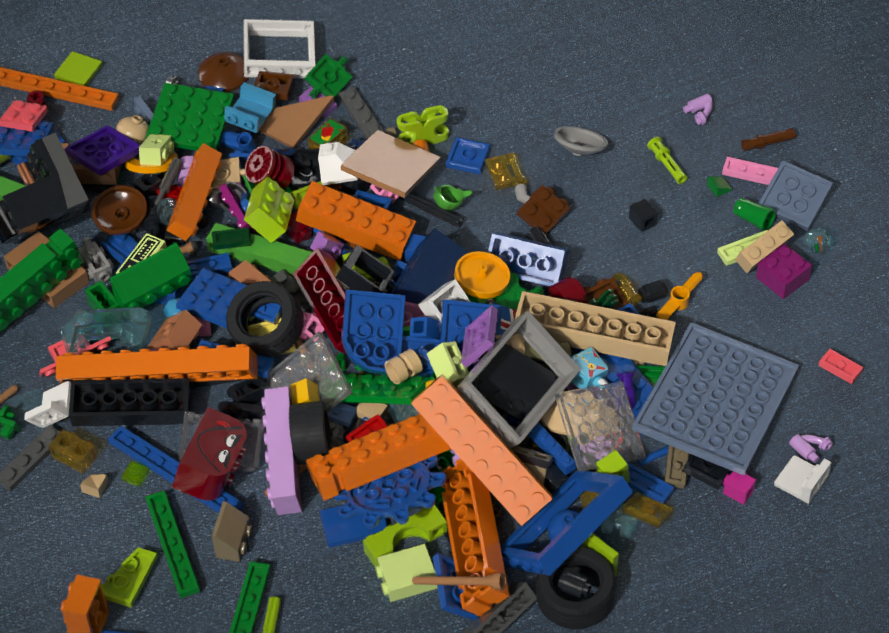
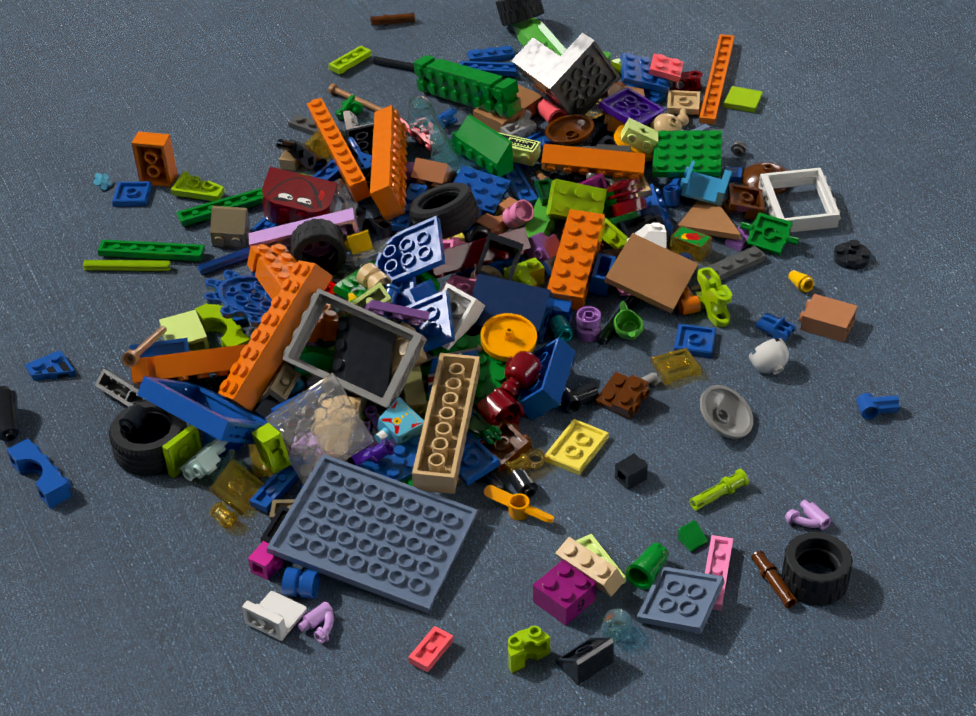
camera: 85 degrees right, 10 degrees down
none -> light aqua plate [180,439,228,481]
none -> blue axle [198,247,250,275]
none -> clear yellow bush [210,501,237,529]
none -> black beam [276,139,327,171]
none -> blue wheel [282,567,320,600]
none -> orange brick [307,98,371,202]
none -> blue piece [347,137,372,172]
none -> blue piece [430,108,457,130]
none -> dark red piece [501,351,542,398]
none -> bright pink wheel [502,199,534,229]
none -> lime cylinder [508,626,550,674]
none -> coral plant [537,99,568,124]
none -> light yellow tile [544,419,609,476]
none -> black slope [555,638,614,685]
none -> medium lavender wheel [576,306,601,342]
none -> tan plate [667,90,700,127]
none -> white cylinder [749,338,789,375]
none -> blue arm [756,313,796,341]
none -> black tyre [781,532,853,606]
none -> yellow cone [788,270,814,292]
none -> nougat brick [799,294,858,342]
none -> black plate [833,239,871,270]
none -> blue piece [856,393,900,419]

